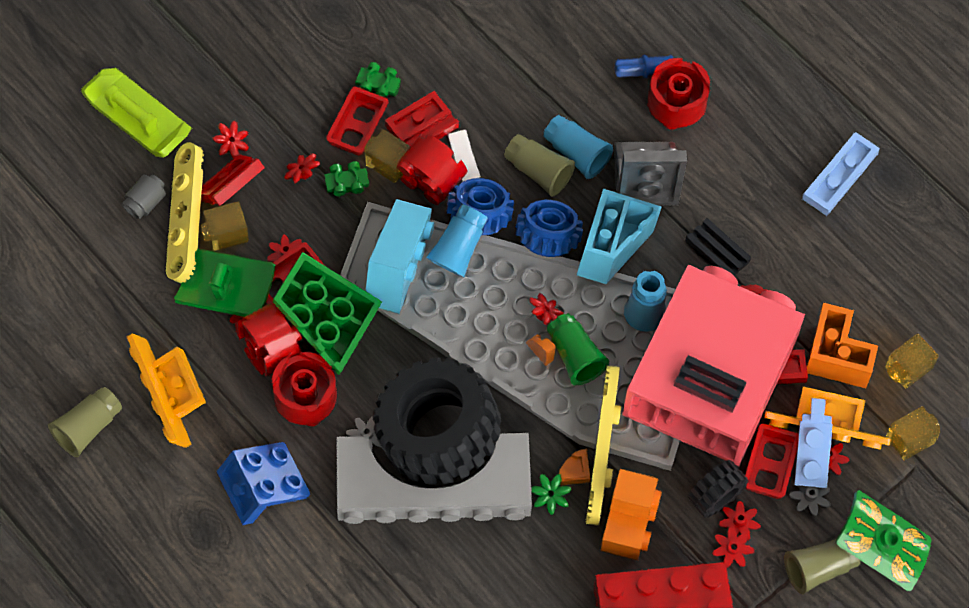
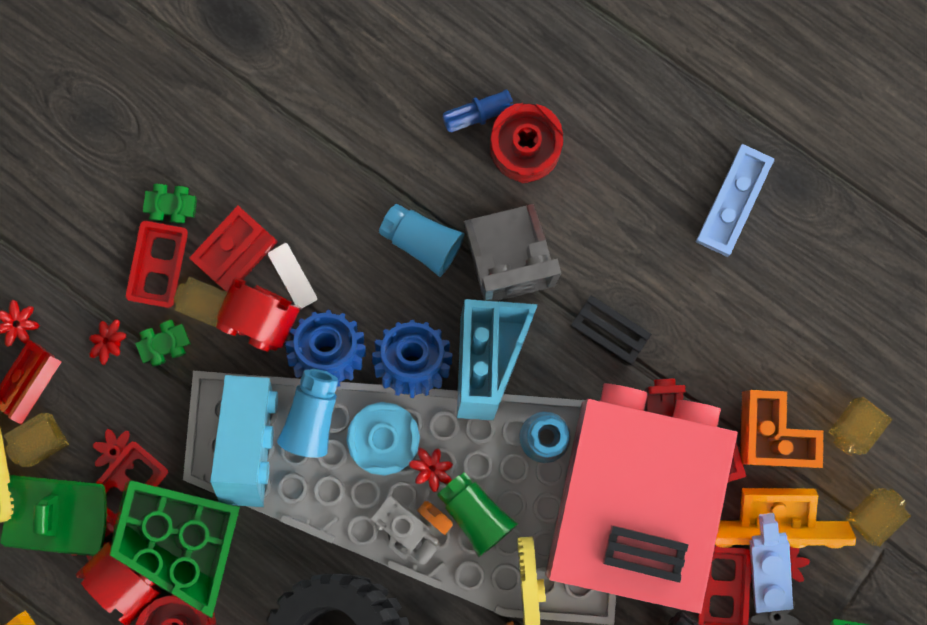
camera: 10 degrees left, 20 degrees up
olive plant [504,134,575,196] -> none
none -> medium azure tile [346,402,420,476]
none -> light grey piece [371,496,440,564]

